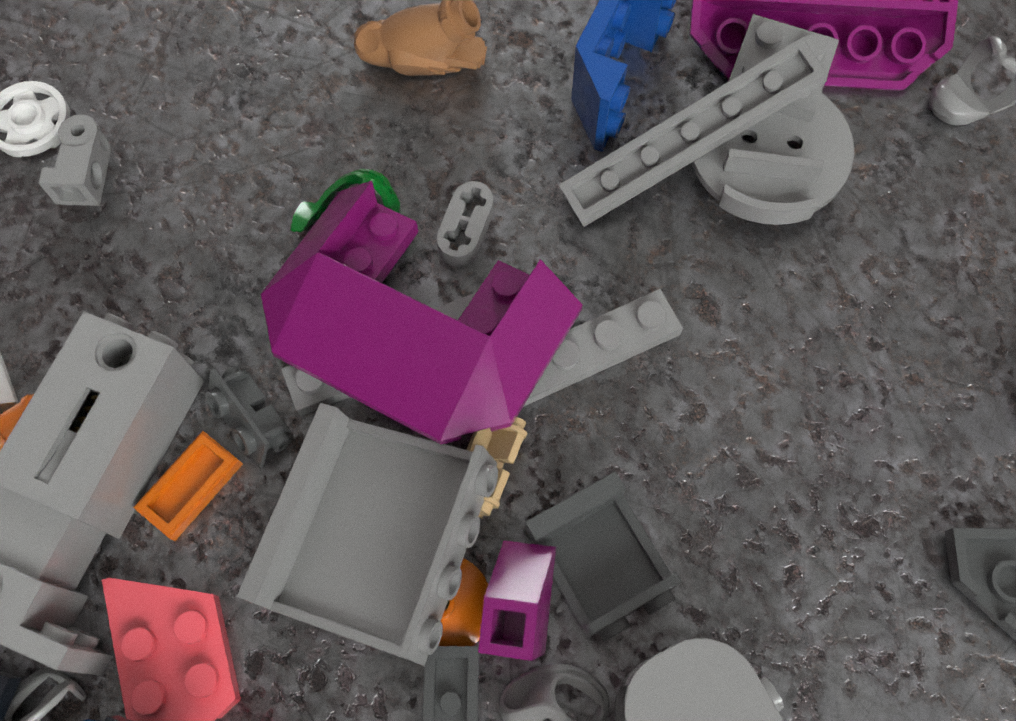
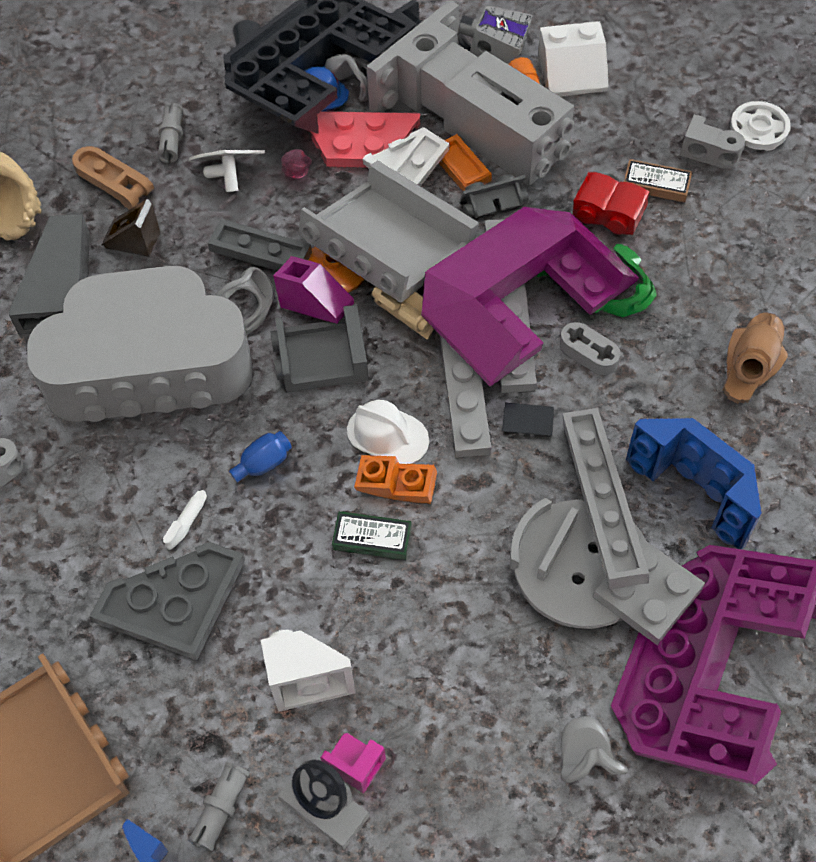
camera: 110 degrees right, 10 degrees down
none -> white piece [163,490,207,550]
none -> blue plant [229,431,292,483]
none -> tile [332,511,412,560]
none -> white piece [347,400,429,464]
none -> orange slope [354,455,437,504]
none -> white wing [363,127,449,187]
none -> black piece [502,402,554,436]
none -> red brick [572,172,649,235]
none -> tile [624,159,692,202]

